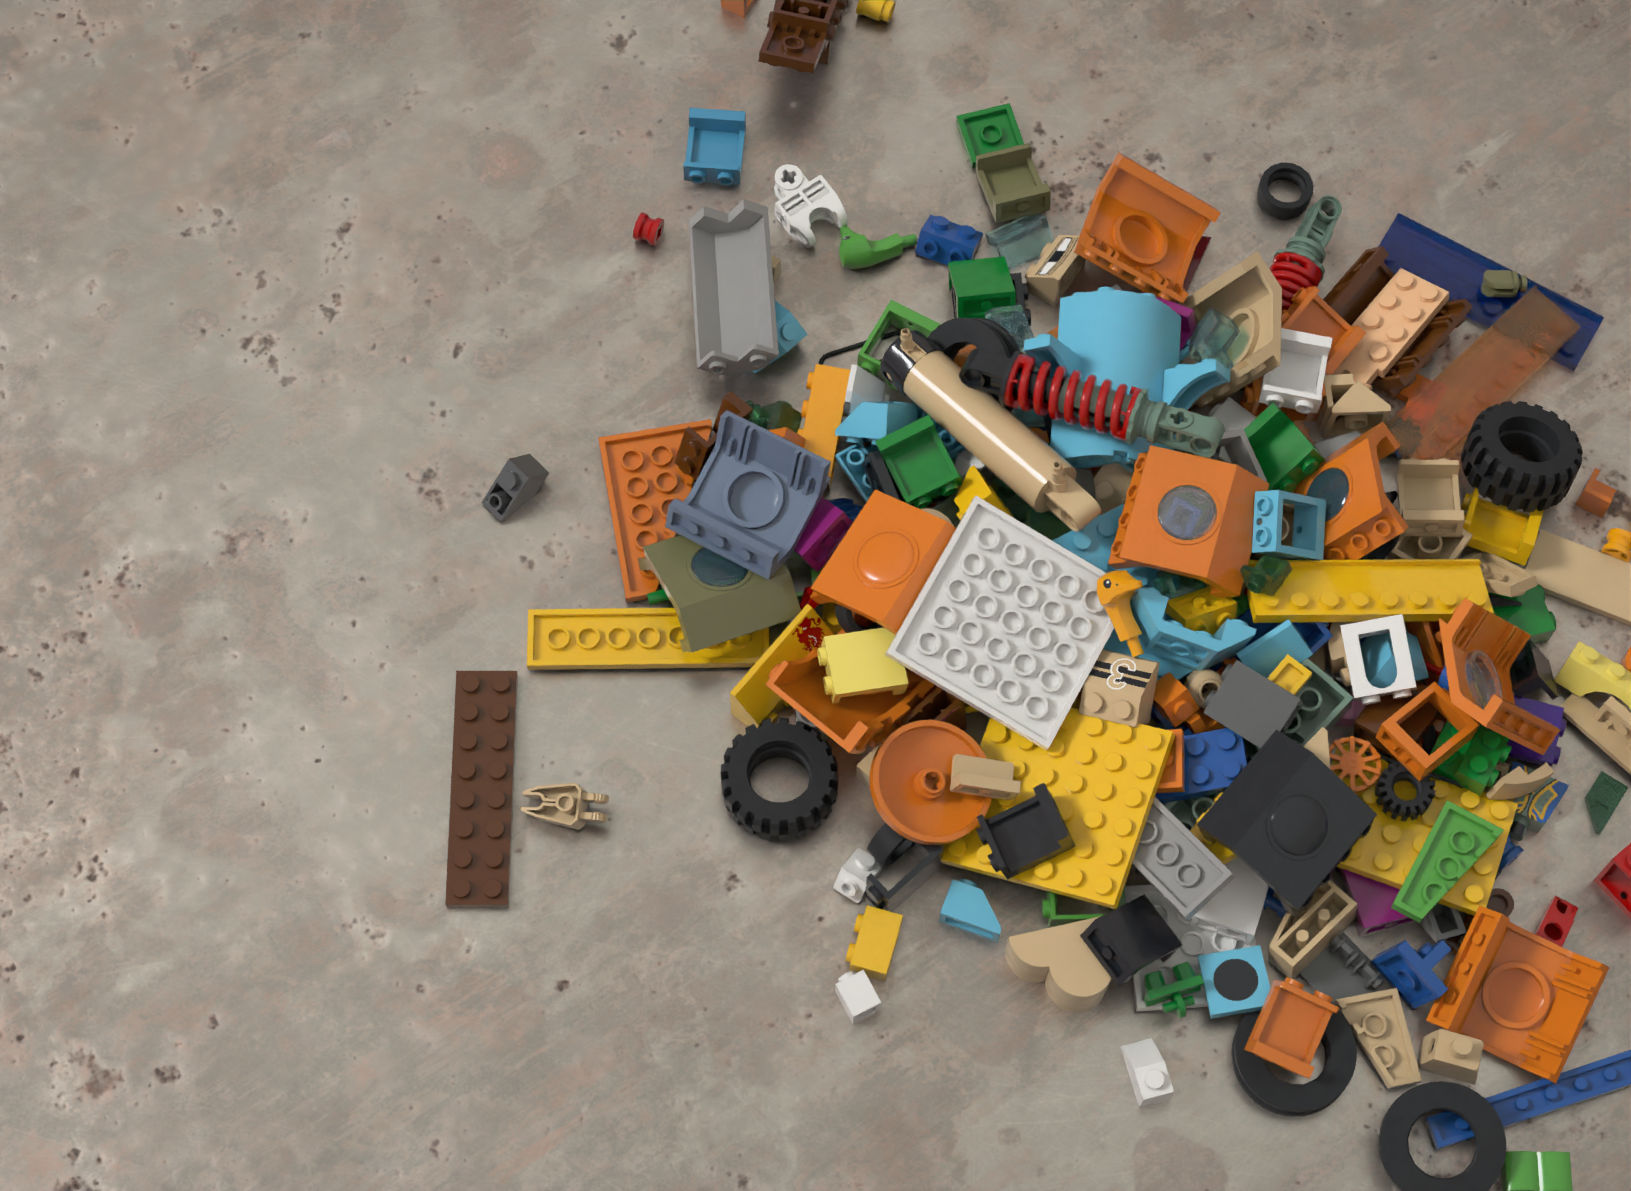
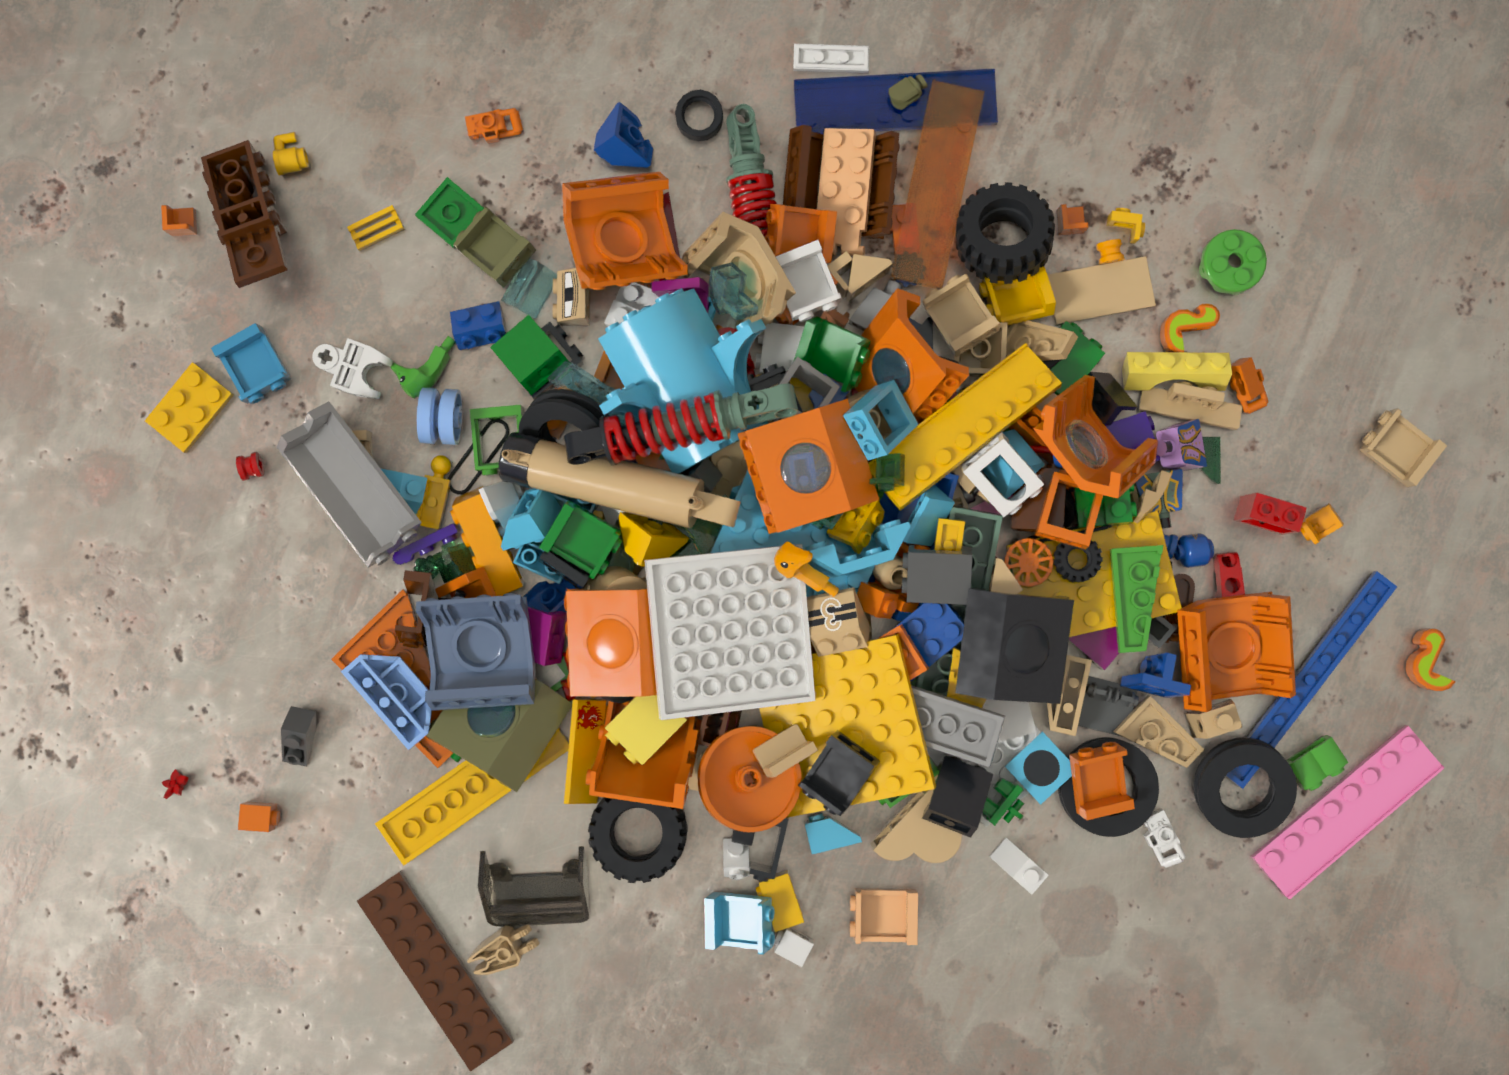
camera: 30 degrees left, 20 degrees up
none -> yellow plate [145,362,234,453]
none -> red plant [162,769,189,799]
none -> orange brick [238,801,280,832]
none -> light blue wedge [341,654,432,750]
none -> yellow tile [347,205,405,251]
none -> dark purple hinge [393,523,461,565]
none -> yellow plate [416,455,451,530]
none -> light blue wheel [417,388,463,445]
none -> orange piece [465,108,523,144]
none -> clear smoke windscreen [478,846,589,927]
none -> blue slope [594,102,653,168]
none -> panel [704,892,775,955]
none -> white tile [793,44,869,73]
none -> light nougat panel [850,888,918,945]
none -> white piece [1143,809,1186,868]
none -> lavender torso [1156,419,1207,471]
none -> blue head [1174,533,1214,568]

